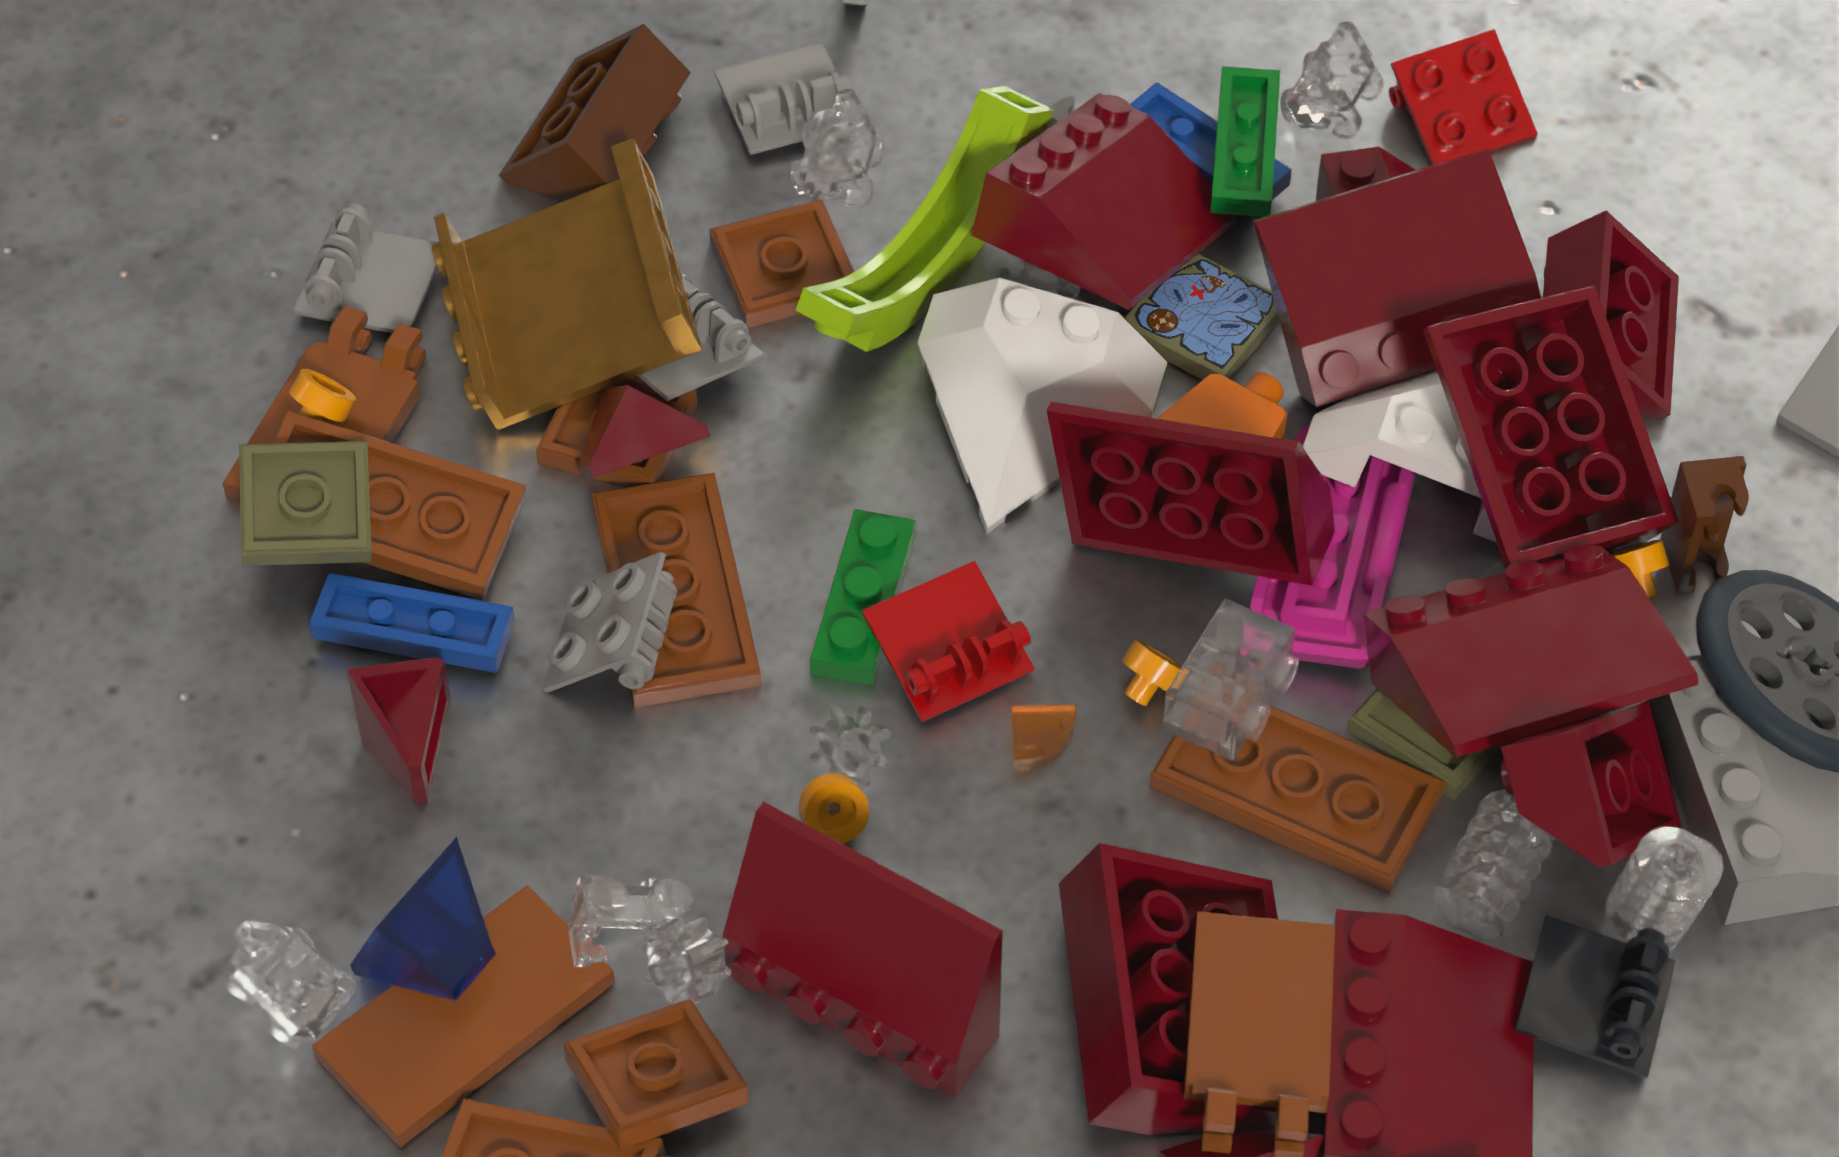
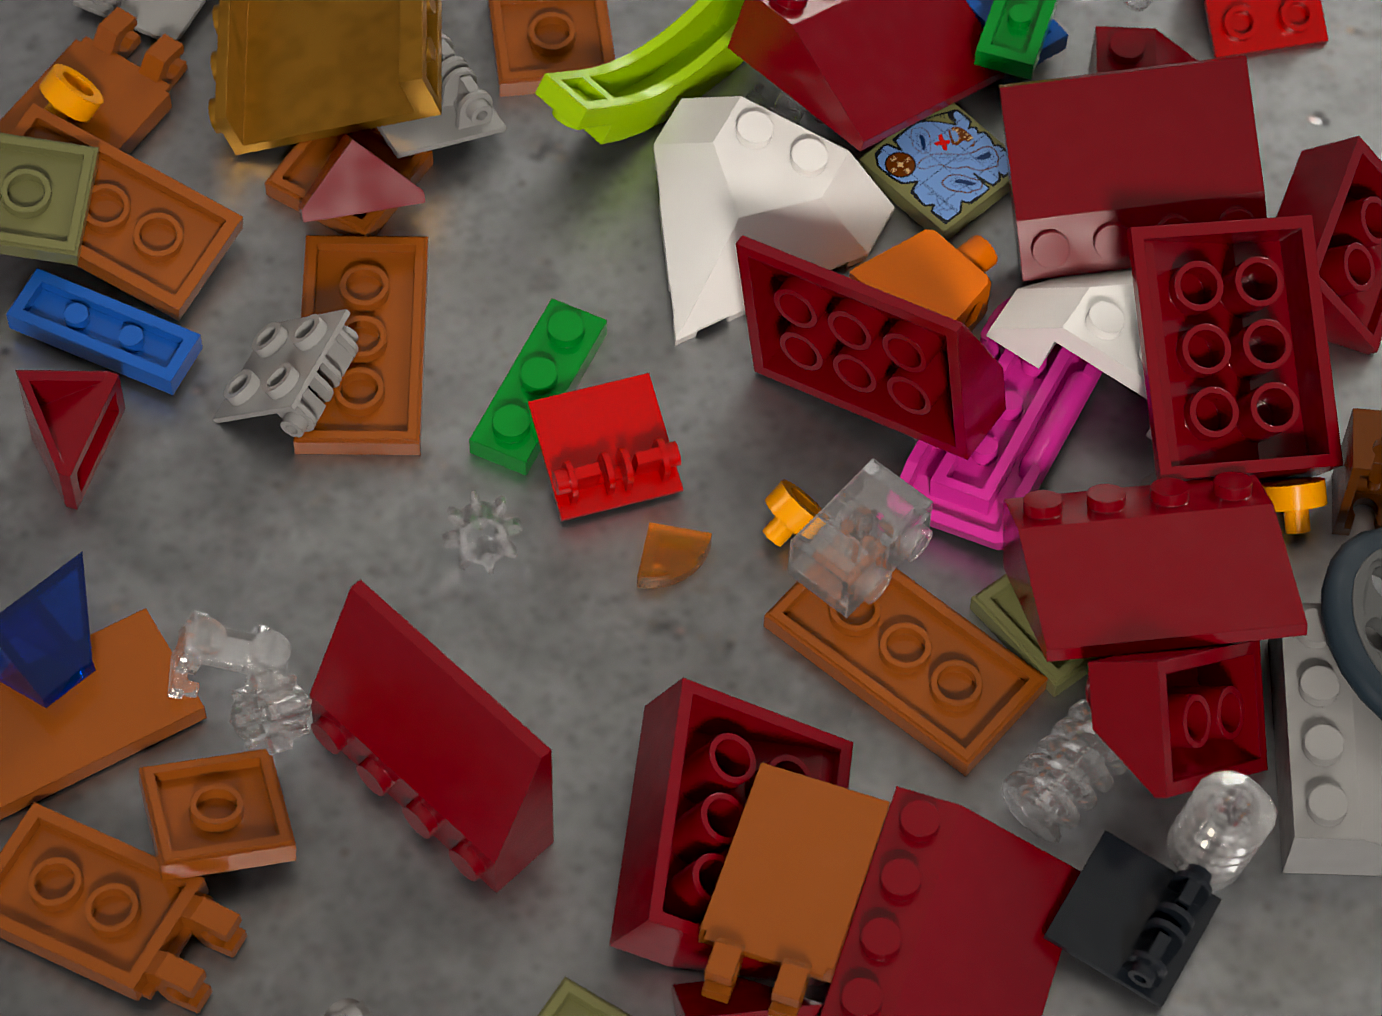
camera: 10 degrees right, 5 degrees up
light orange tile [798,773,869,844] -> none

